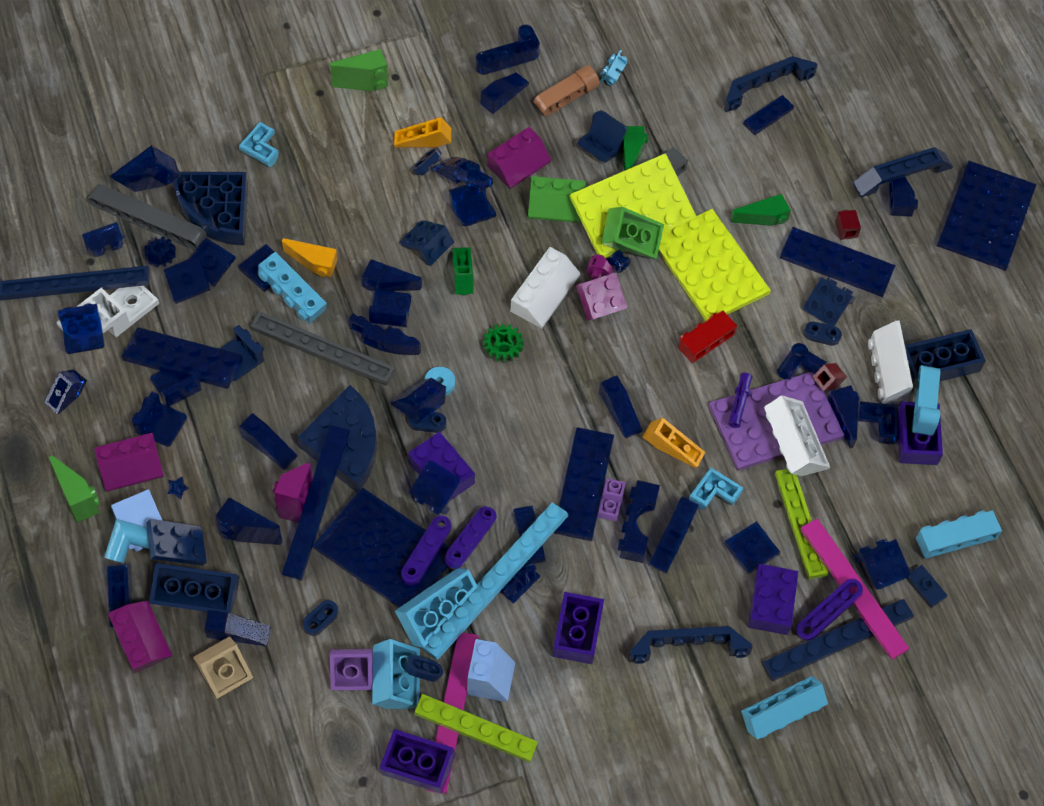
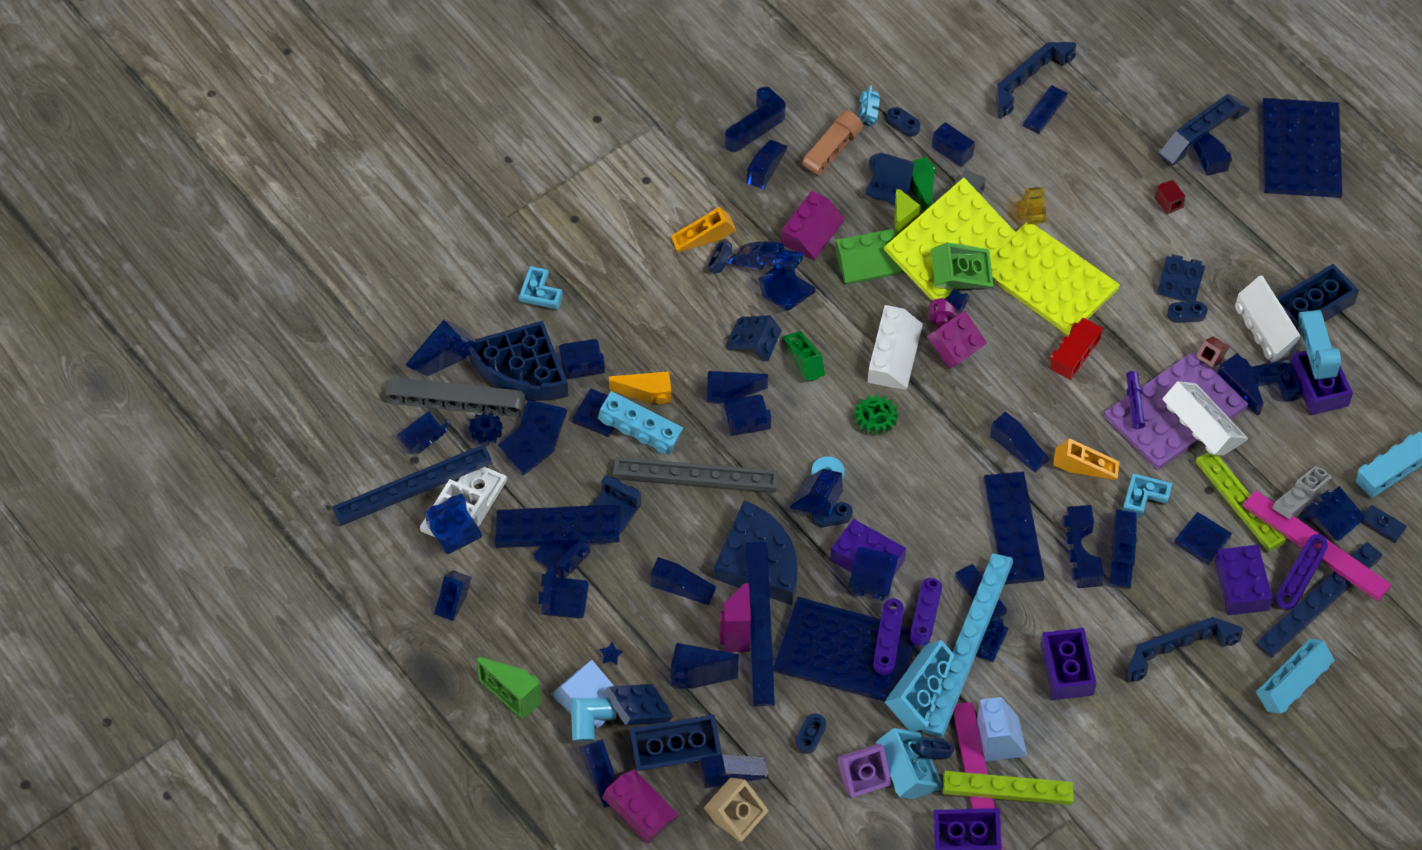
camera: 15 degrees left, 5 degrees down
magenta slope [94,433,164,492] -> none
bright green slope [330,49,388,91] -> none
clear blue slope [349,313,421,355] -> none
medium lavender slope [598,478,626,522] -> none
green slope [730,193,791,226] -> none
clear blue piece [776,343,827,380] -> none
clear blue plate [780,227,896,297] -> none
none -> clear blue bracket [559,339,605,379]
none -> dark blue plate [886,107,920,137]
none -> lime slope [894,189,920,237]
none -> clear blue brick [932,122,975,167]
none -> clear yellow brick [1016,187,1047,224]
none -> light grey slope [1272,466,1332,519]

